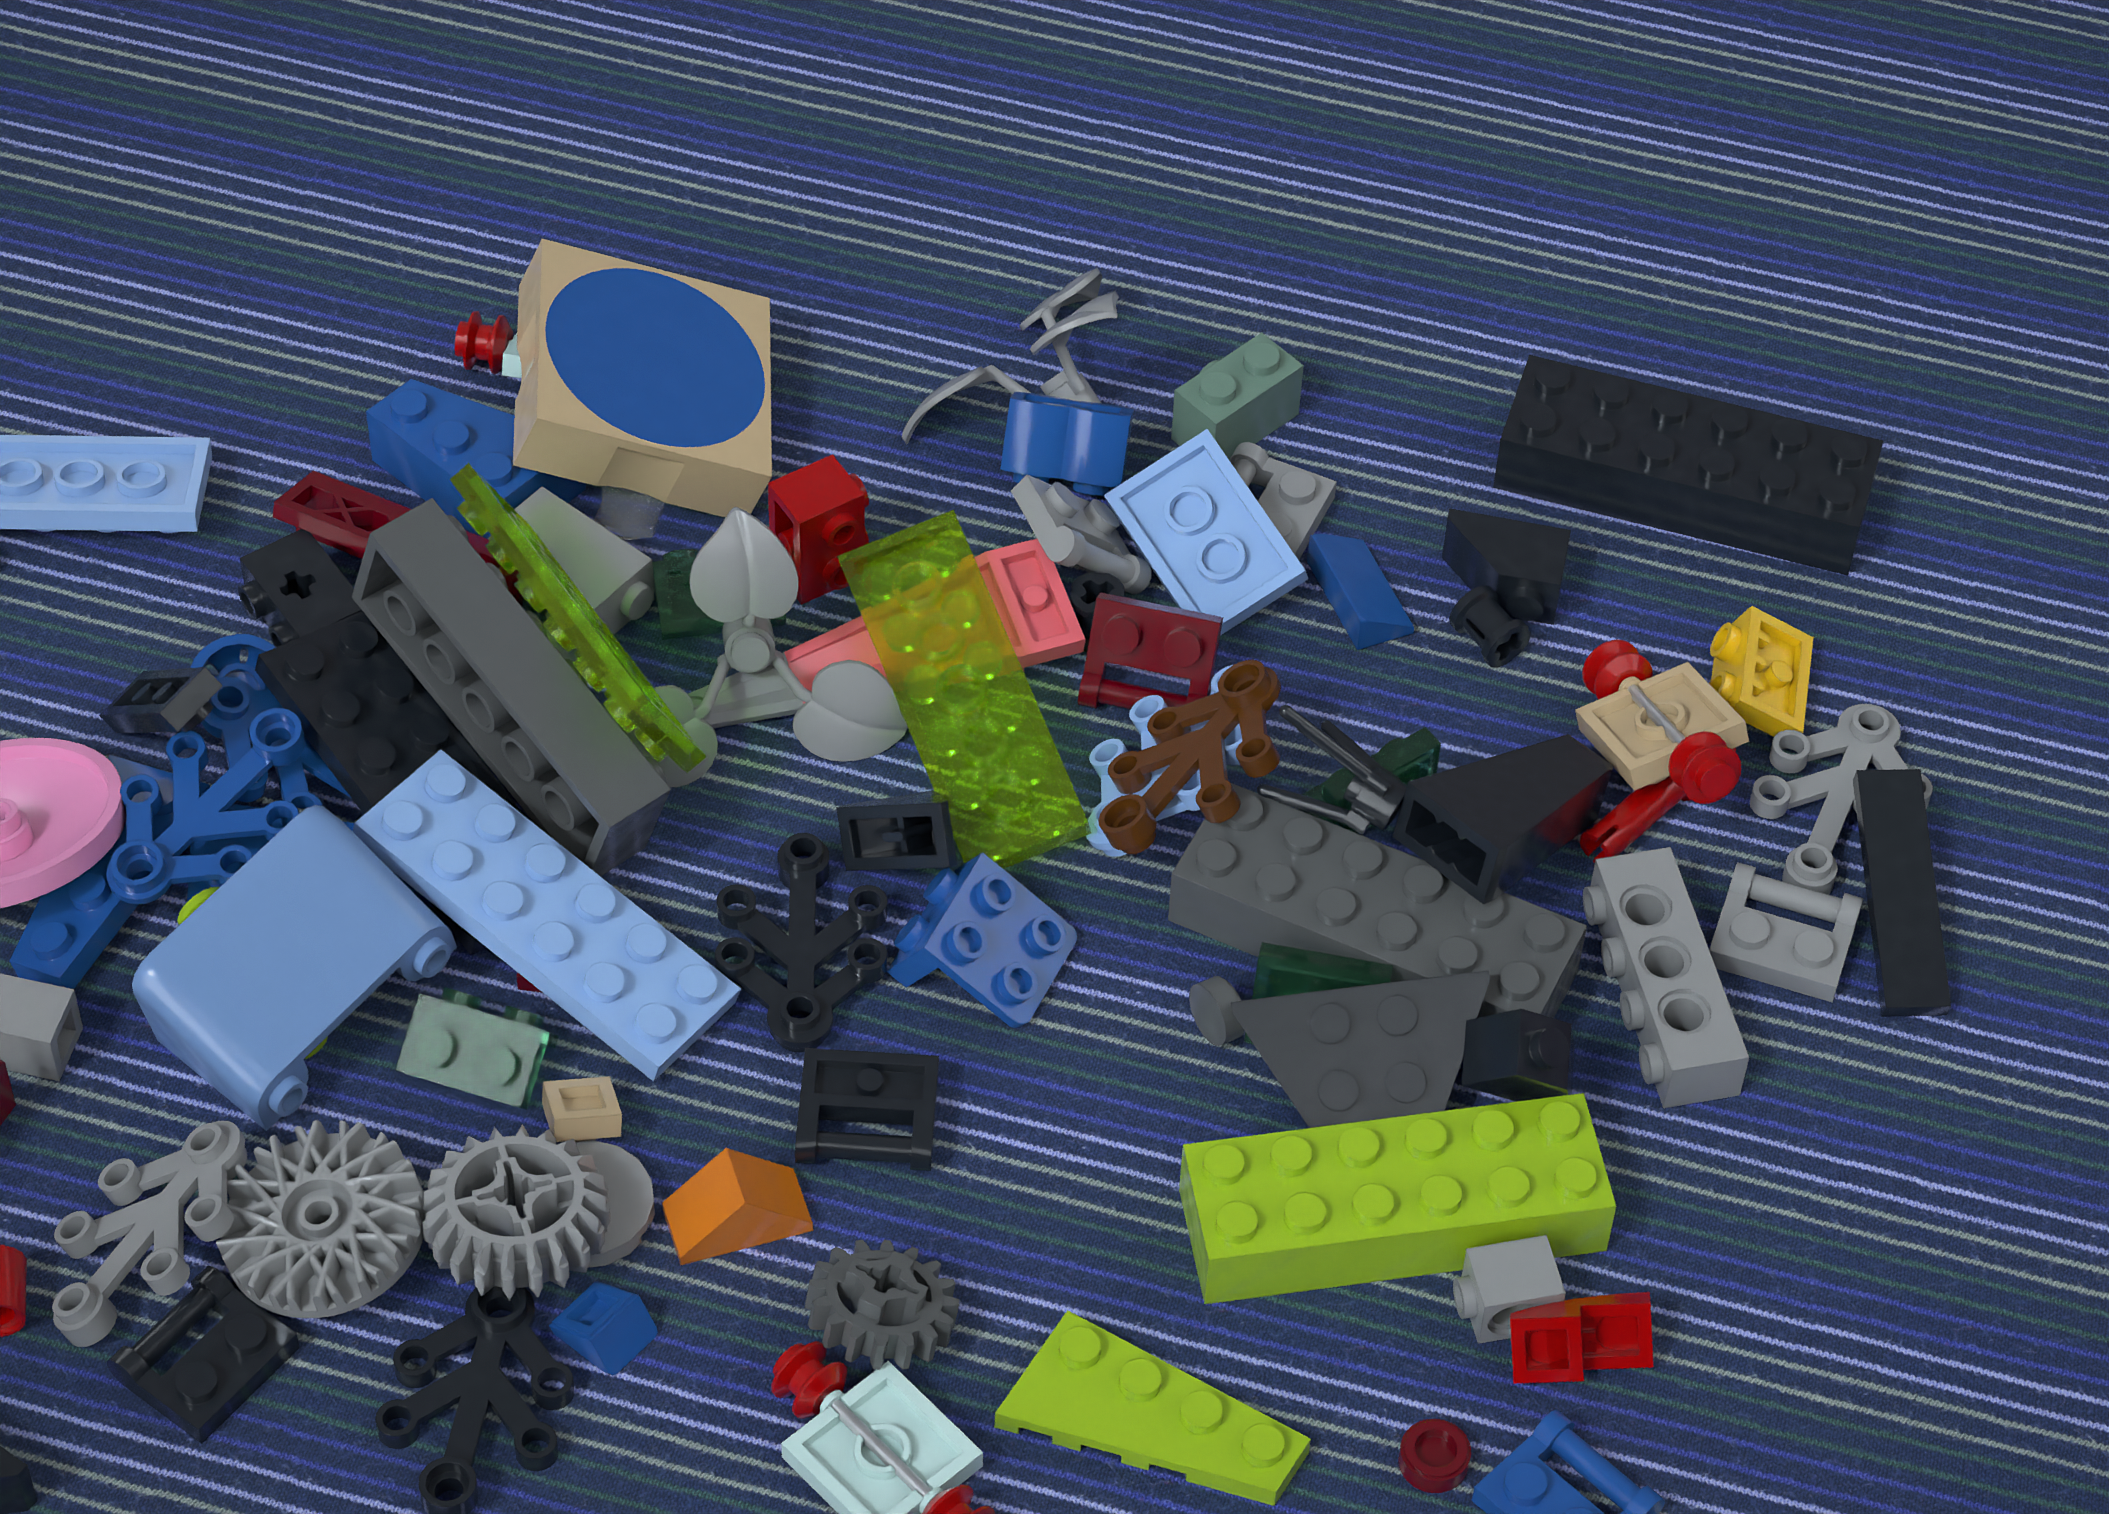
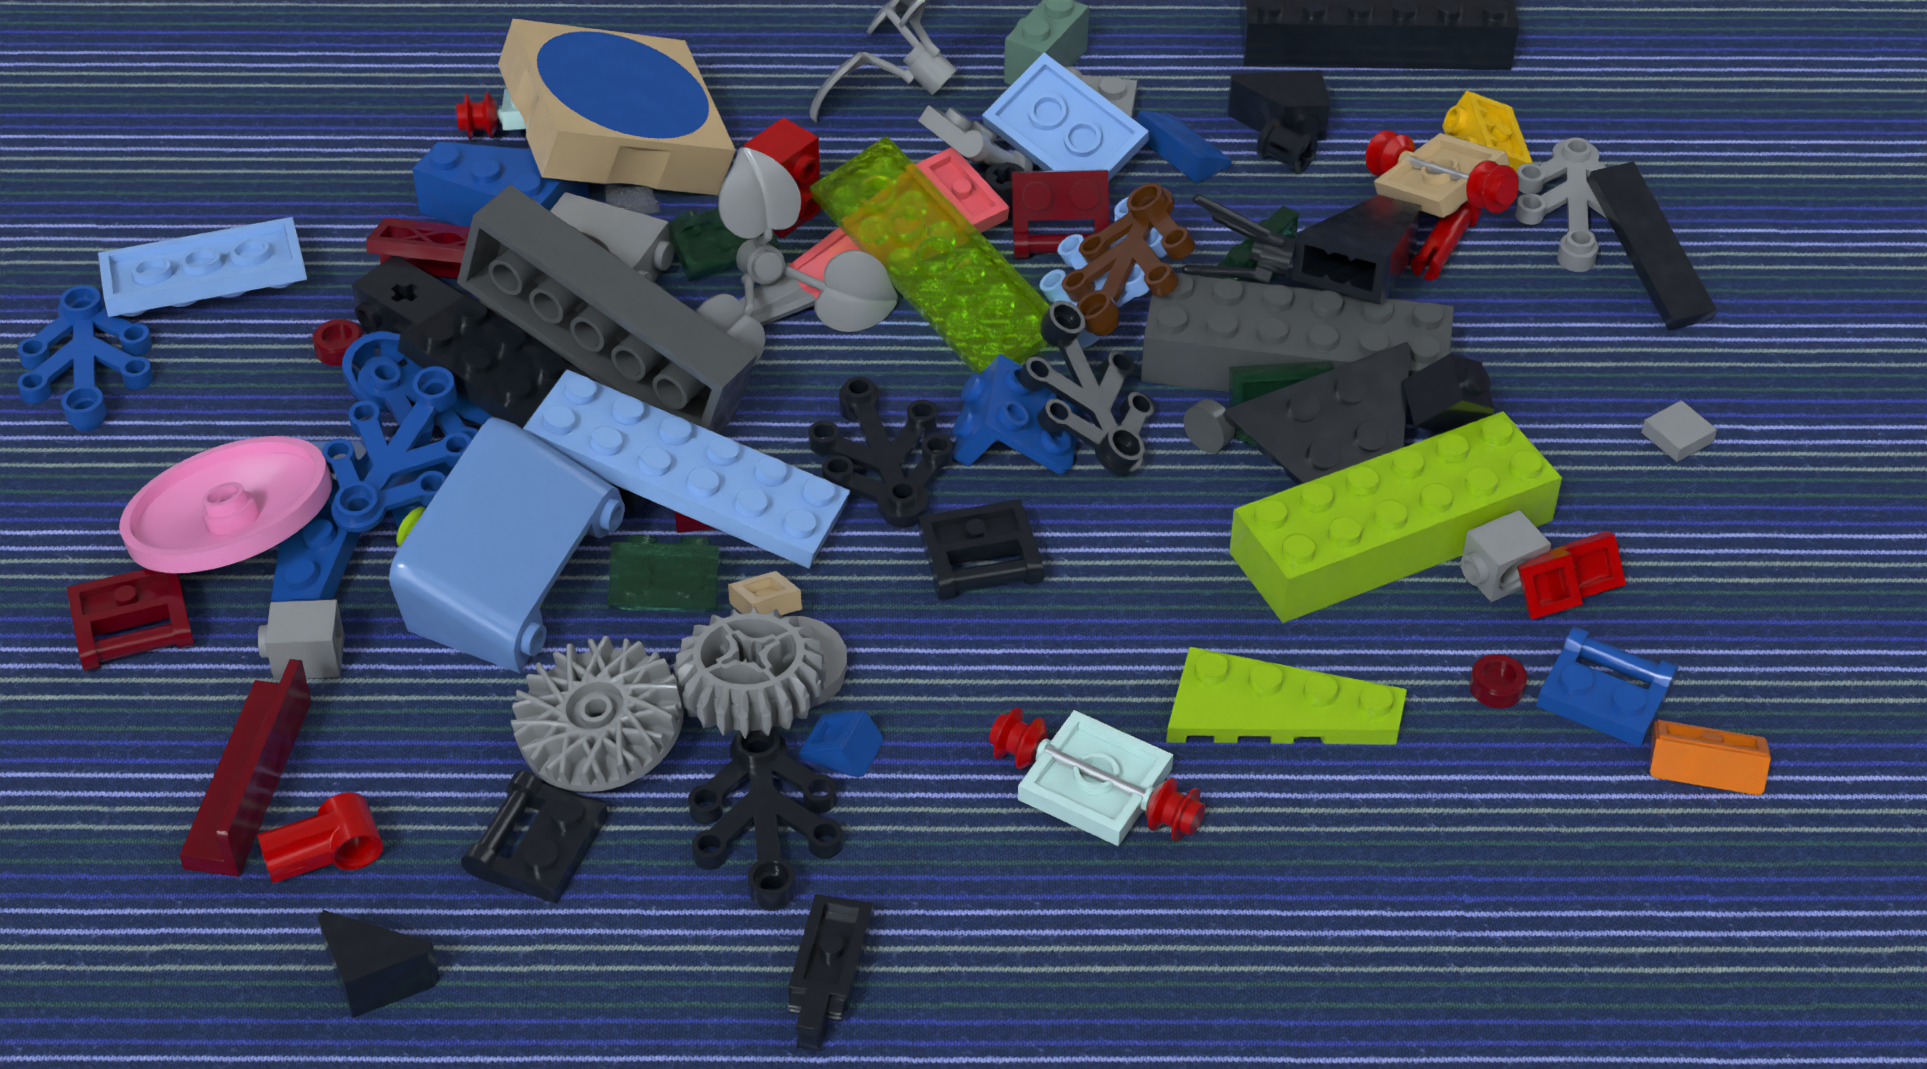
camera: 15 degrees left, 5 degrees down
light grey plant [52,1121,247,1347] -> none
black plate [99,667,222,733] -> none
clear neon green plate [450,463,707,773] -> none
orange slope [662,1148,813,1265] -> none
dark grey gear [805,1240,959,1370] -> none
black slope [836,790,957,871] -> none
blue brick [1000,392,1134,496] -> none
light grey brick [1583,847,1749,1108] -> none
light grey plate [1709,862,1863,1003] -> none
none -> dark red tile [312,319,363,366]
none -> black plant [1018,301,1155,476]
none -> light grey tile [1641,400,1717,462]

